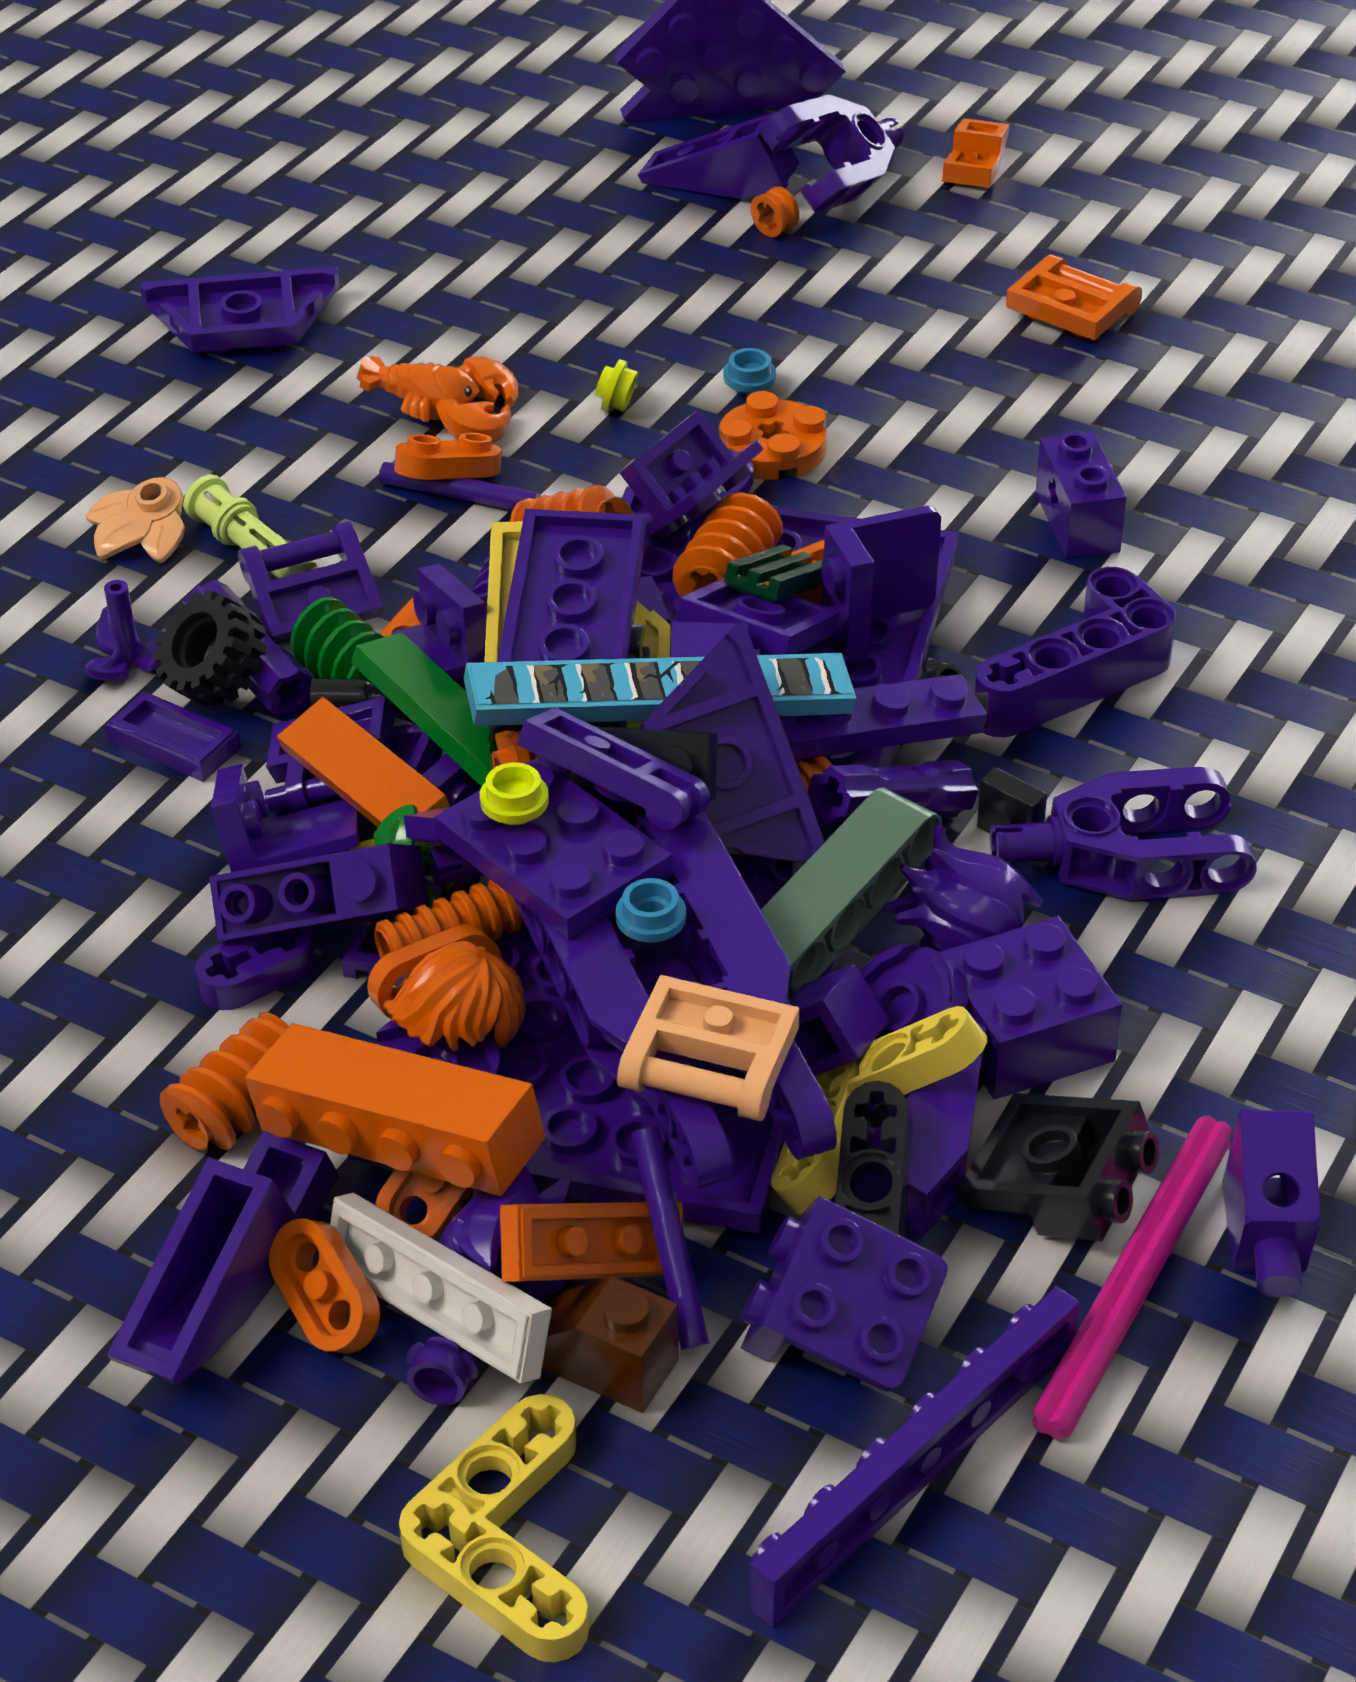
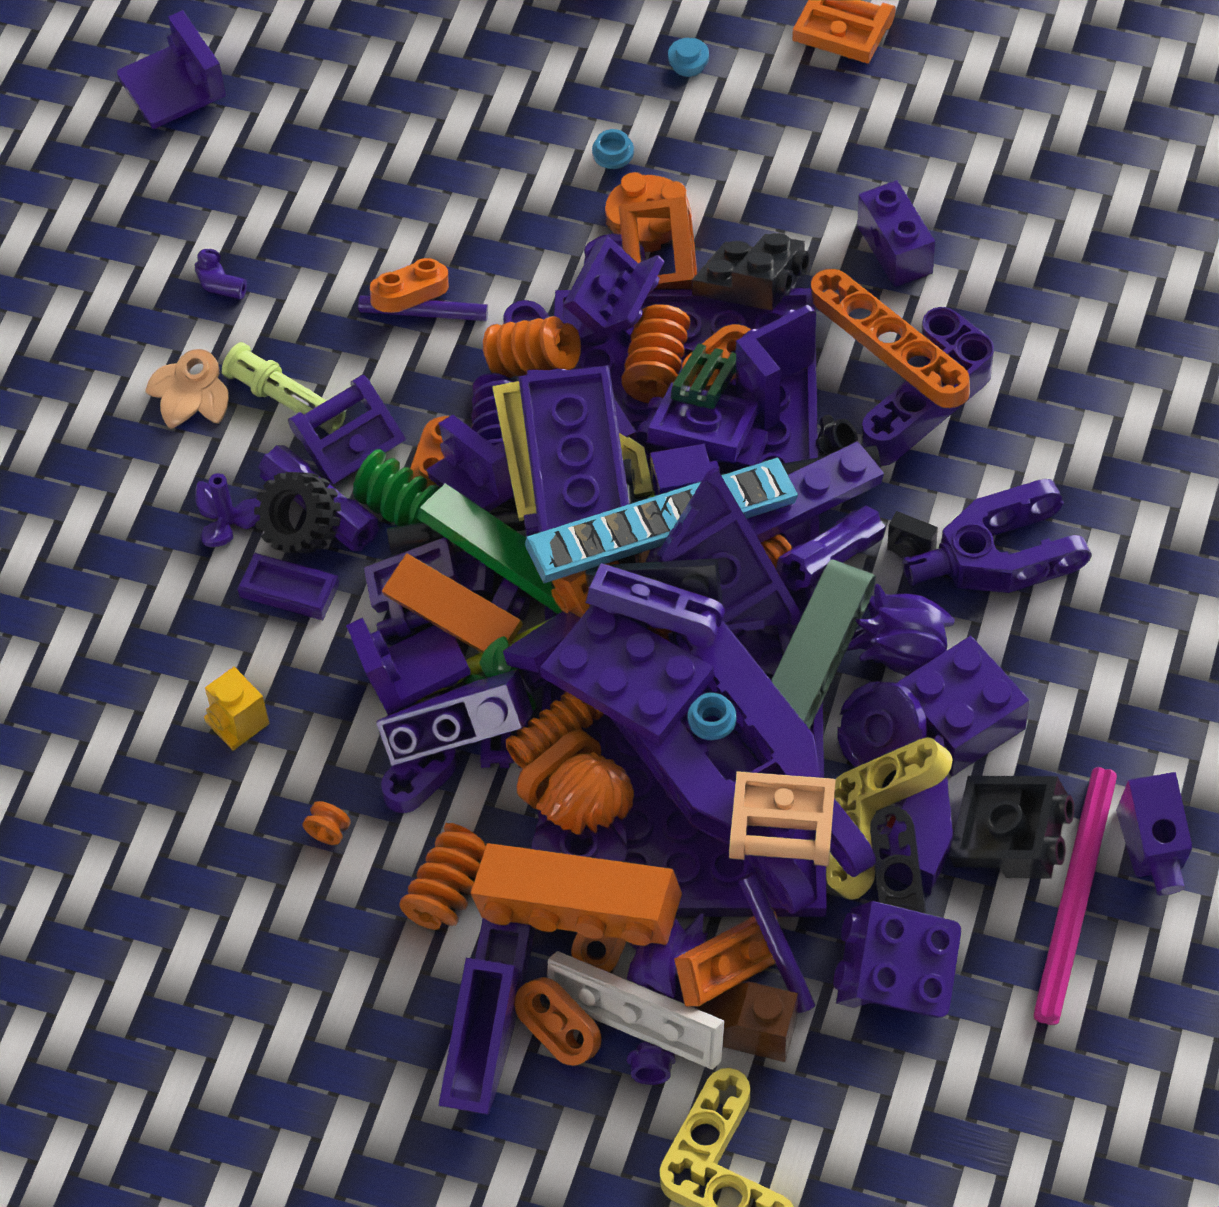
camera: 10 degrees left, 15 degrees up
dark purple wing [140,266,340,353] -> none
orange animal [356,356,518,443] -> none
neon yellow plate [480,762,549,825] -> none
neon yellow plate [595,359,638,412] -> none
dark purple plate [749,1286,1080,1628] -> none
dark purple brick [788,963,889,1076] -> none
none -> dark purple bracket [117,10,226,129]
none -> dark purple arm [194,249,247,300]
none -> yellow brick [204,666,269,751]
none -> orange bush [302,801,351,845]
none -> orange tile [619,196,697,289]
none -> dark azure plate [668,38,709,77]
none -> black plate [692,233,810,311]
none -> orange beam [811,269,970,408]

